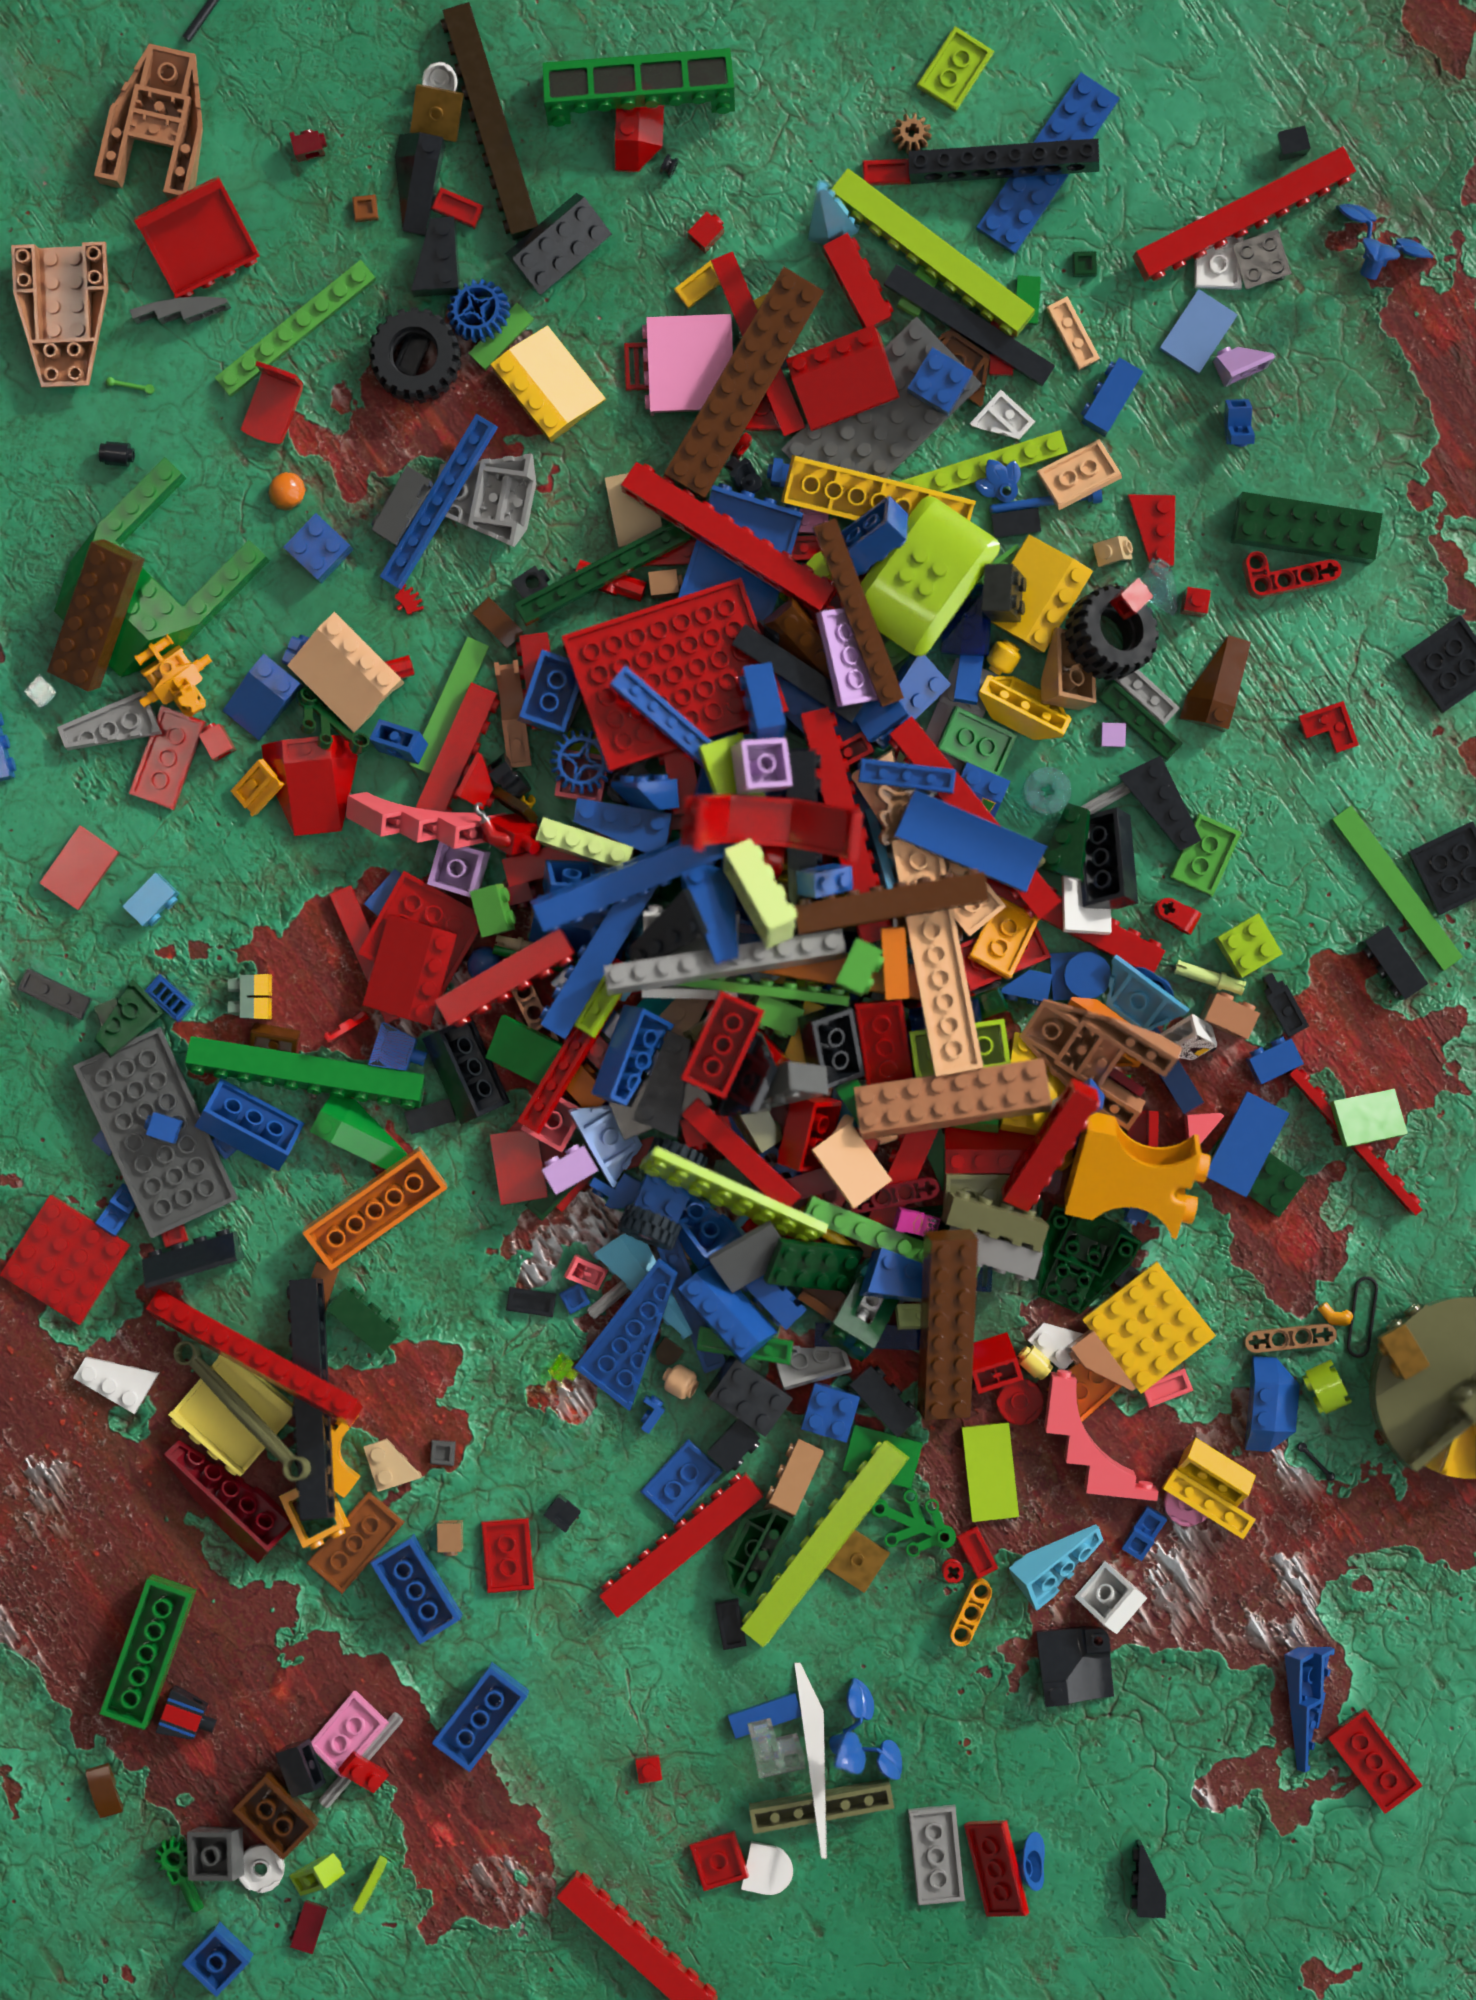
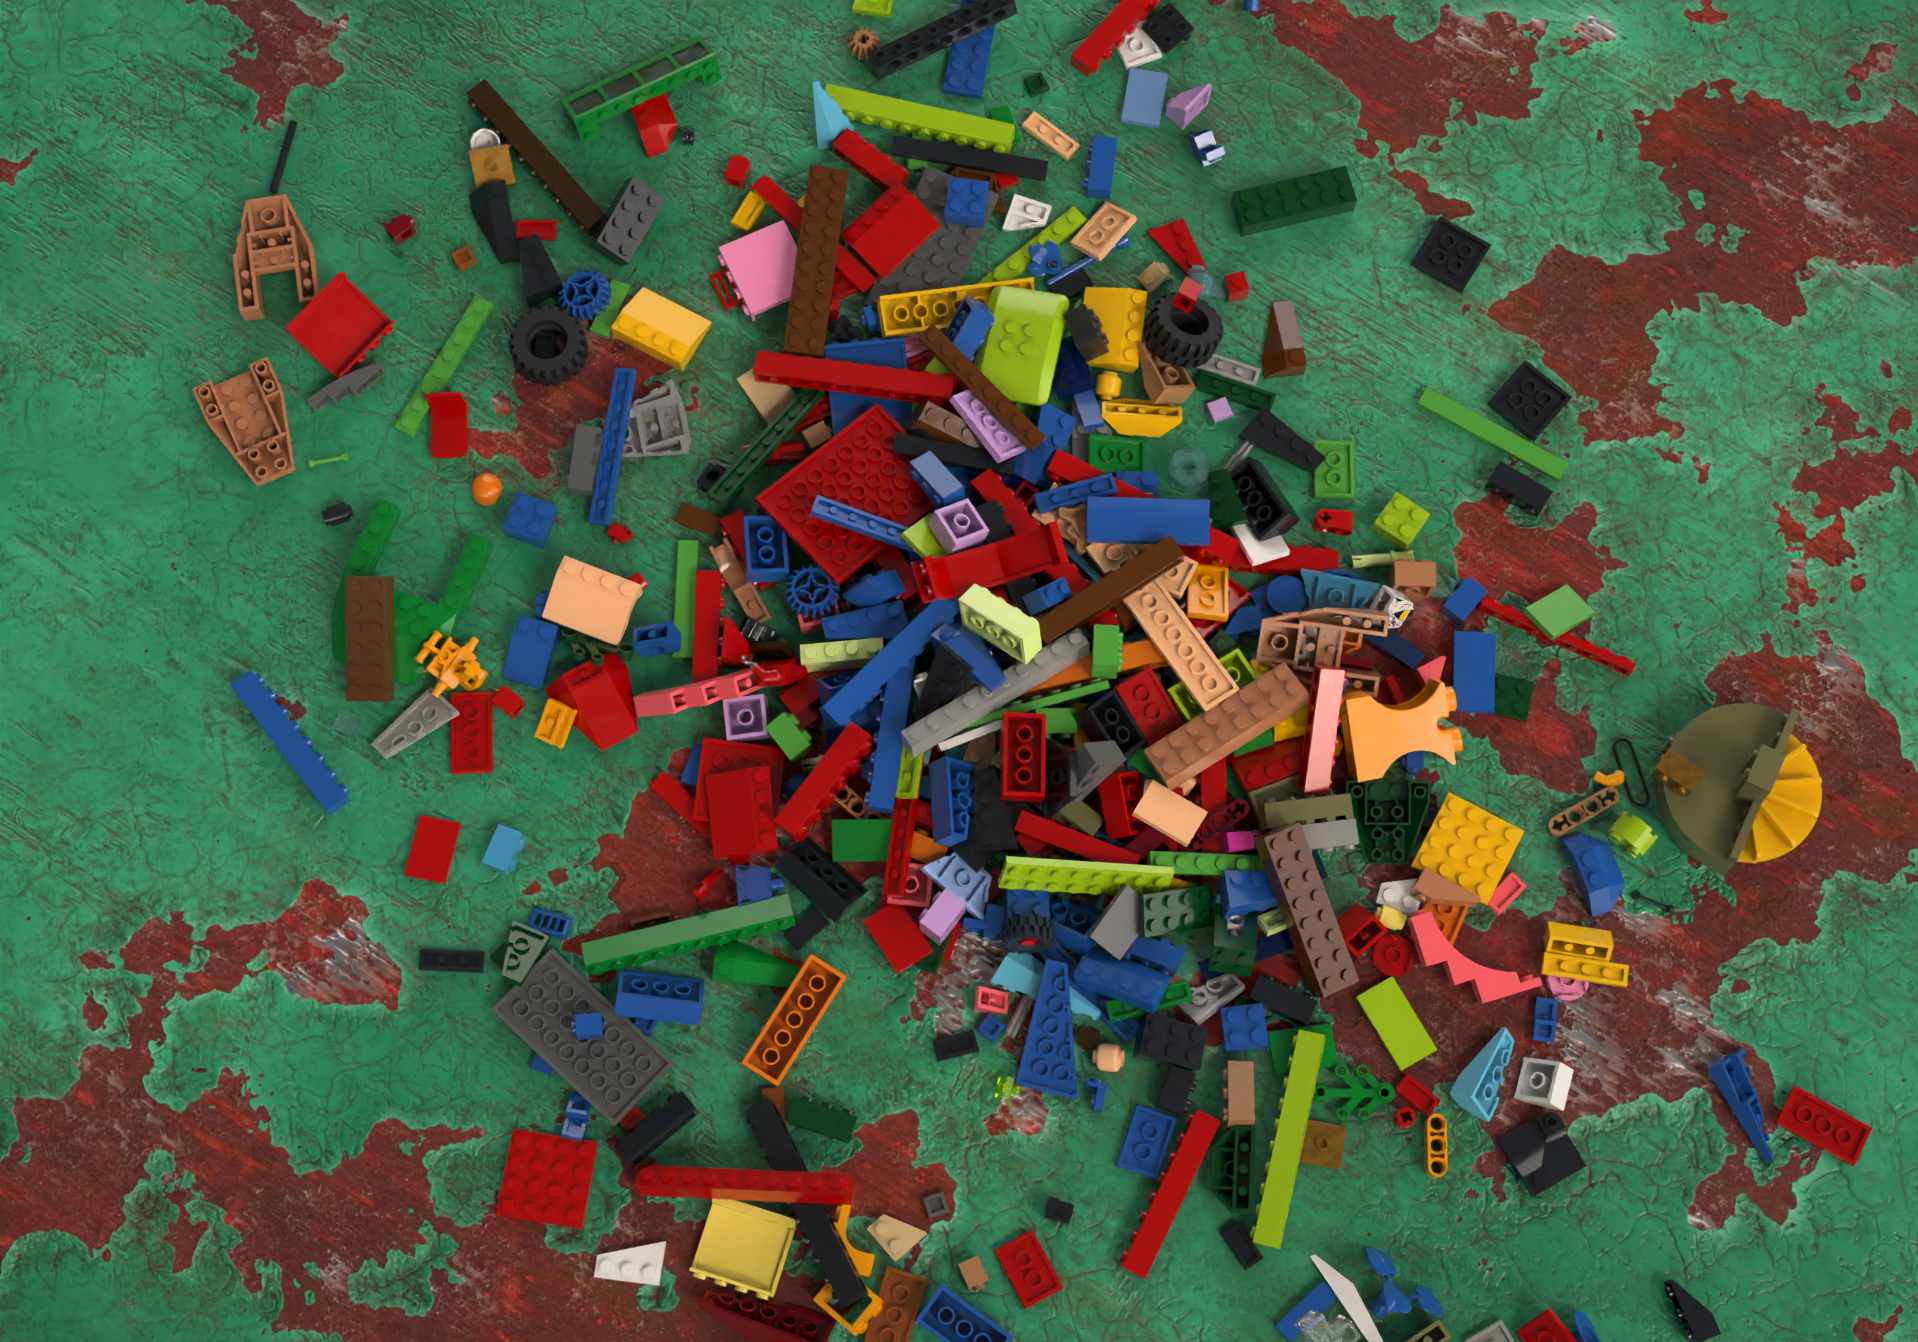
camera: 25 degrees left, 15 degrees down
olive piece [174,1341,311,1481] -> none
hips [227,974,272,1019] -> none
reddish brown panel [797,1288,846,1321] -> none
red tile [862,159,910,186] -> none
orange tile [880,926,910,1000] -> none
red beam [1243,551,1342,599] -> none
black hinge [1262,973,1309,1038] -> none
red plate [1298,701,1359,754] -> none

